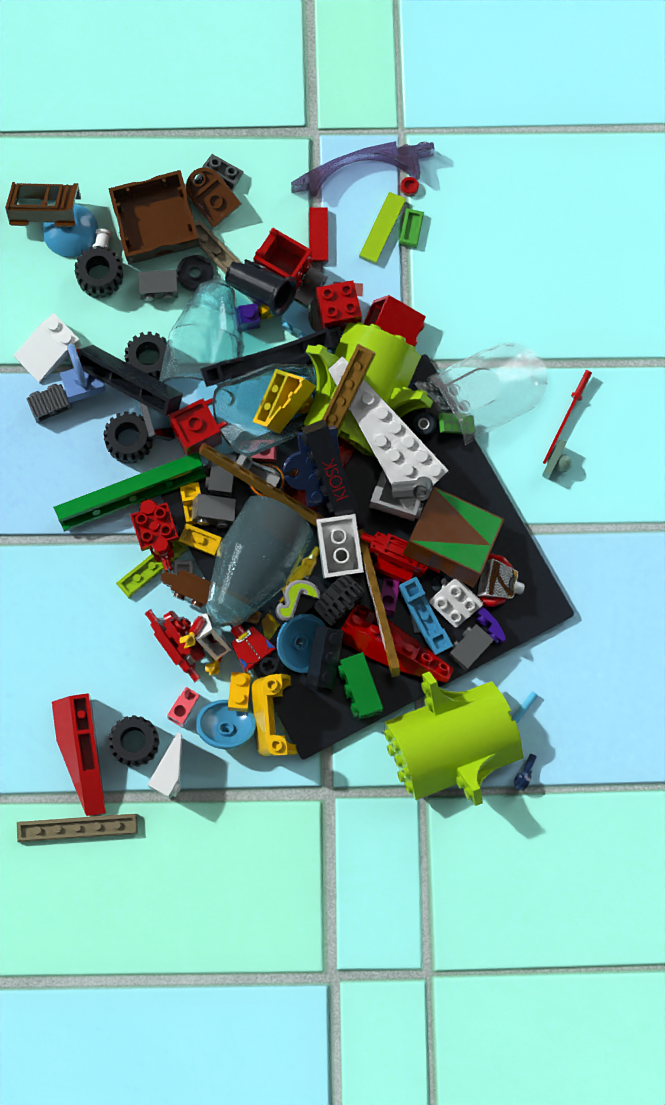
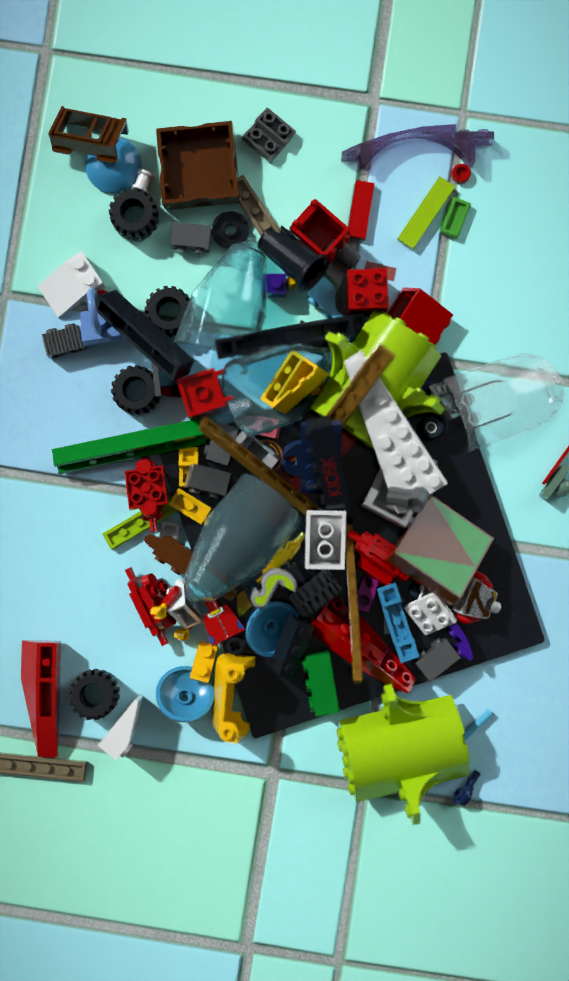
camera: 20 degrees right, 10 degrees up
coral leg [167,687,200,728] -> none
reddish brown tile [186,167,242,228] -> none
bright green tile [439,412,475,435] -> none

